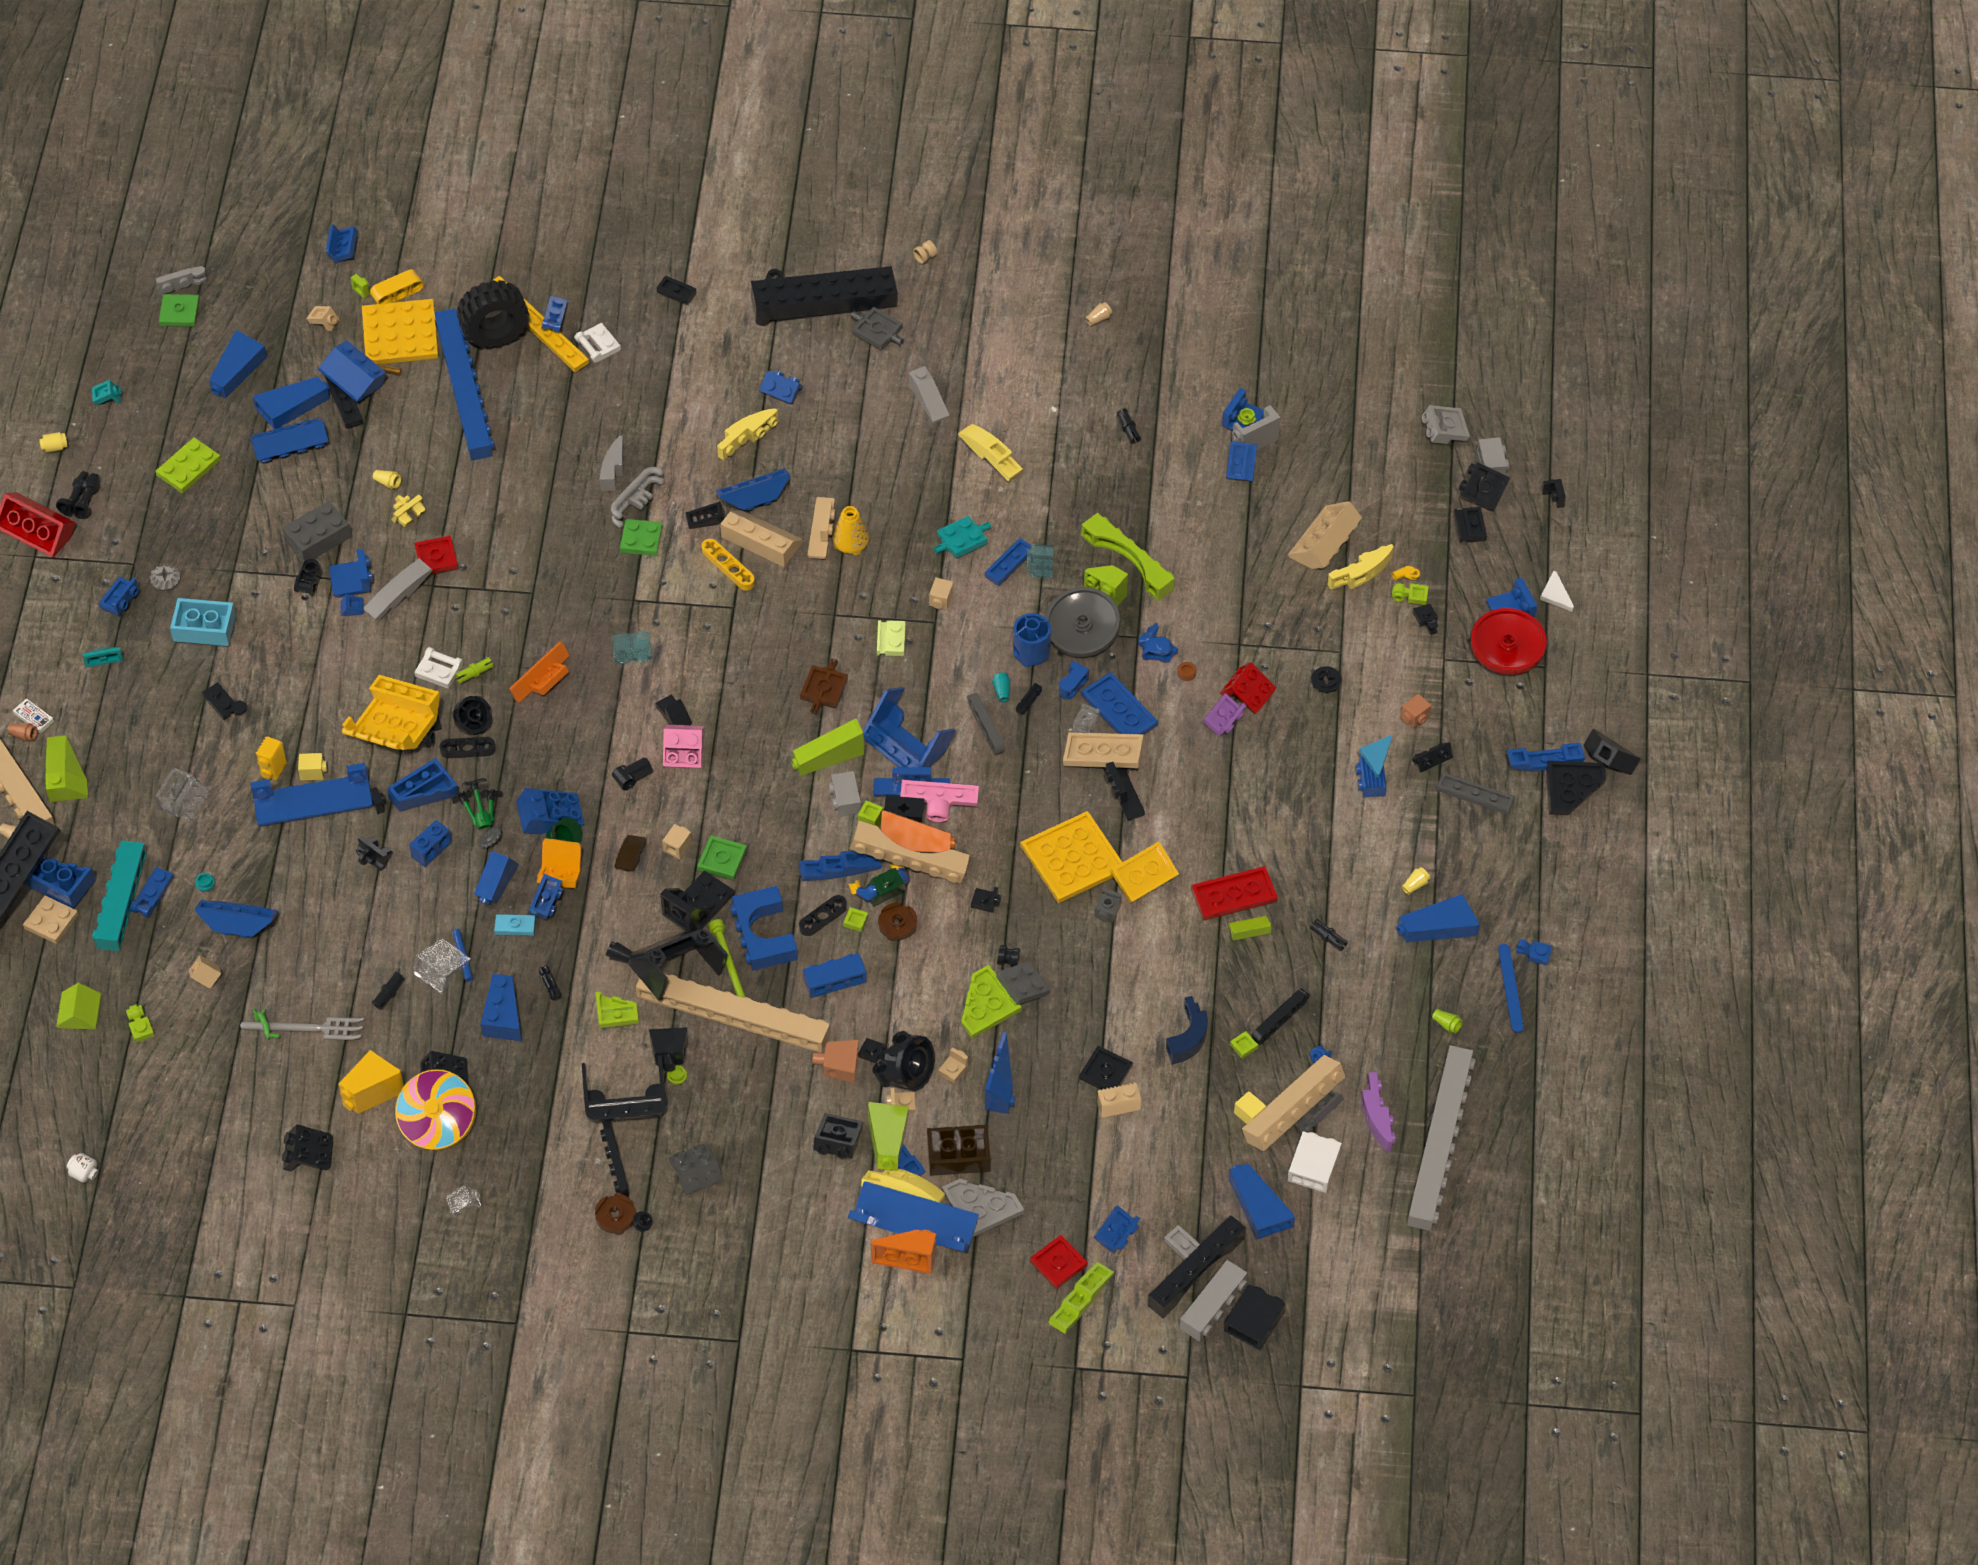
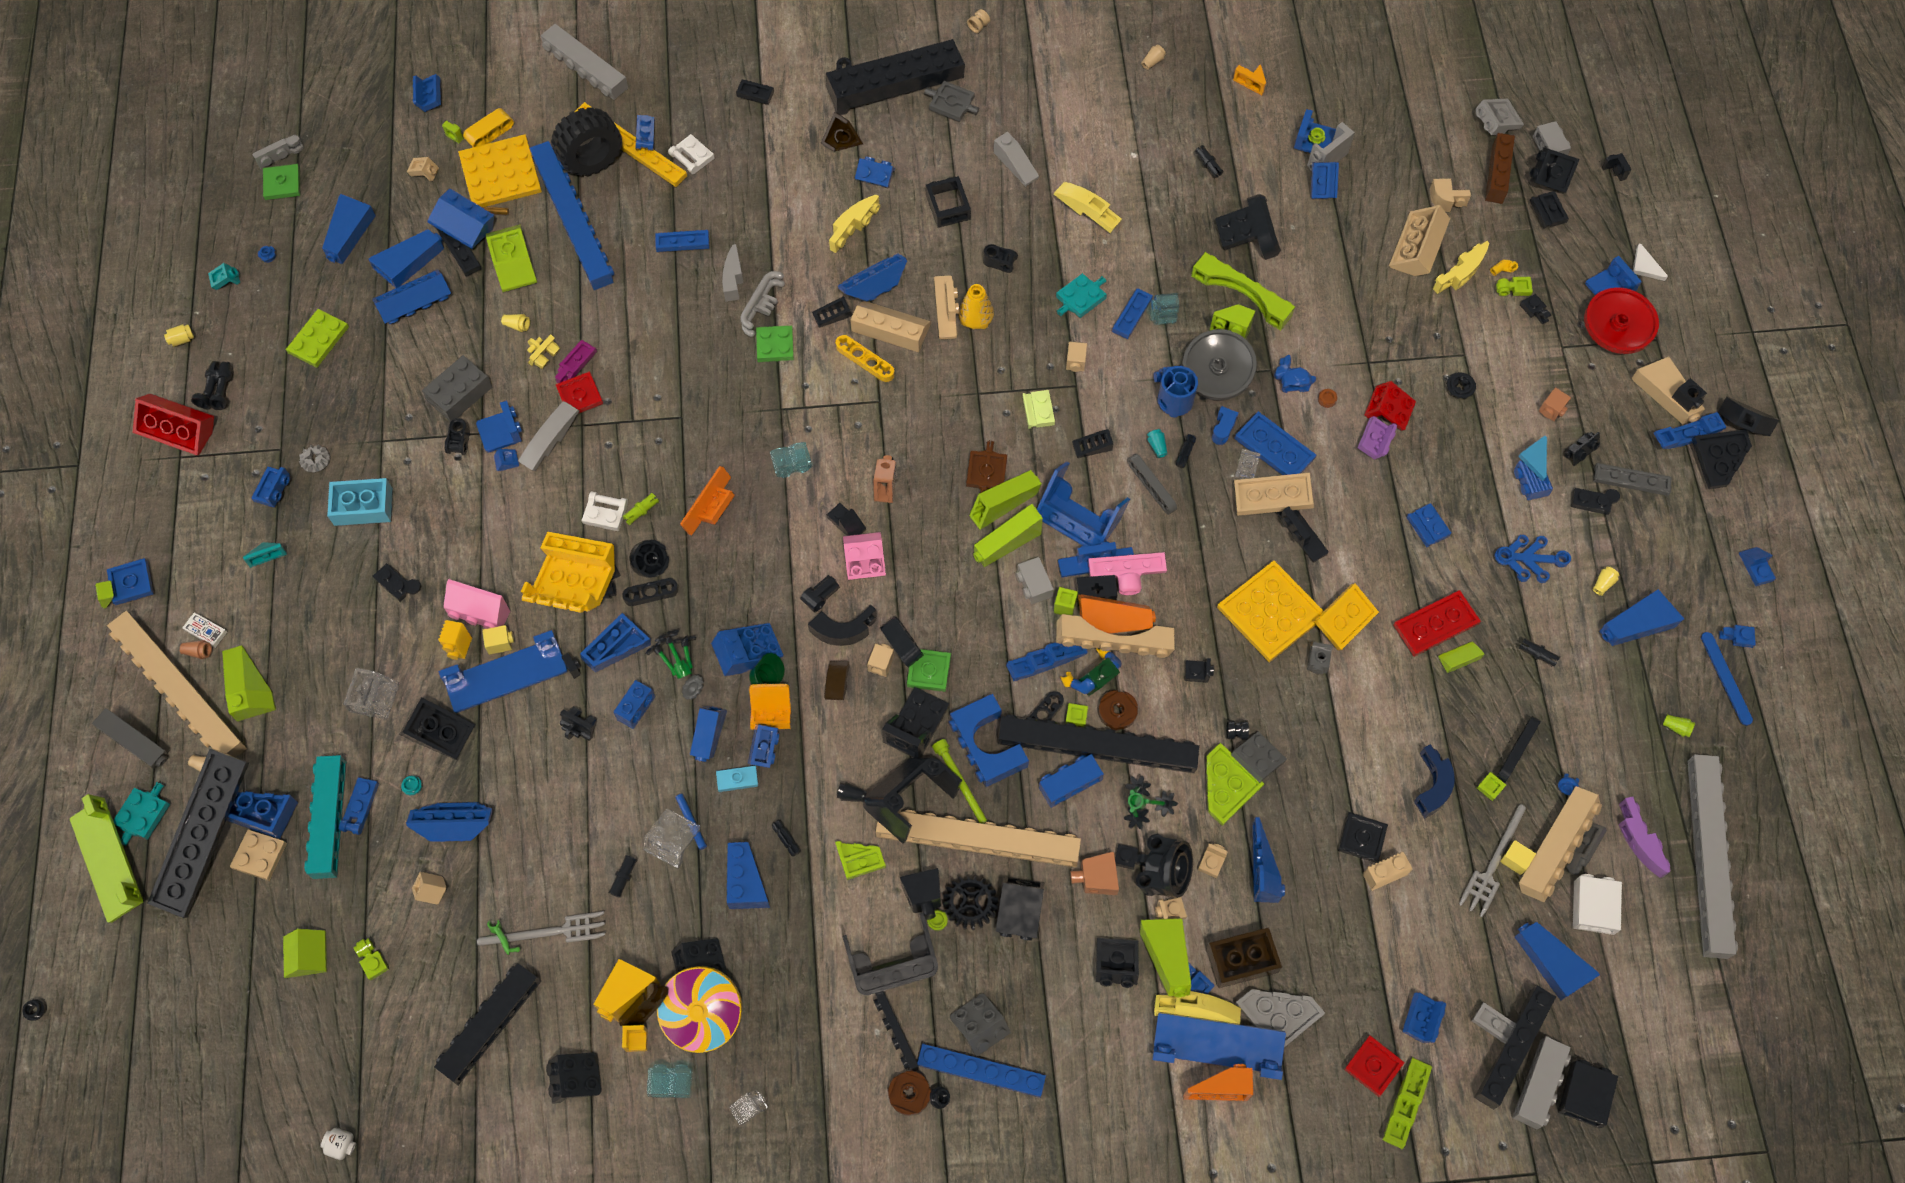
camera: 10 degrees left, 10 degrees up
none -> blue plate [258,246,276,263]
none -> black slope [399,697,475,760]
none -> black brick [434,963,541,1086]
none -> bright pink slope [444,579,510,629]
none -> lime slope [486,224,537,292]
none -> light grey brick [541,24,628,100]
none -> magenta hinge [555,340,597,383]
none -> dark brown hinge [619,983,669,1026]
none -> yellow panel [622,1025,648,1052]
none -> clear light blue brick [647,1064,693,1098]
none -> blue plate [655,230,710,252]
none -> black arch [808,605,877,646]
none -> dark brown slope [821,112,863,152]
none -> nougat torso [873,455,896,503]
none -> black beam [880,616,924,668]
none -> blue plate [917,1044,1046,1098]
none -> black window [925,176,971,228]
none -> black gear [943,874,998,930]
none -> lime slope [969,470,1042,530]
none -> black piece [983,244,1018,273]
none -> black slope [996,876,1045,941]
none -> black brick [998,715,1200,773]
none -> black slope [1072,429,1113,458]
none -> black plant [1124,775,1178,830]
none -> black piece [1215,194,1281,260]
none -> light orange slope [1233,65,1266,96]
none -> blue plate [1406,503,1451,547]
none -> tan brick [1430,179,1471,212]
none -> light grey piece [1459,804,1526,917]
none -> reddish brown brick [1485,133,1515,204]
none -> blue plant [1495,535,1571,583]
none -> black hinge [1571,488,1620,515]
none -> tan slope [1632,357,1705,424]
none -> black brick [1672,378,1707,412]
none -> blue slope [1739,547,1776,586]

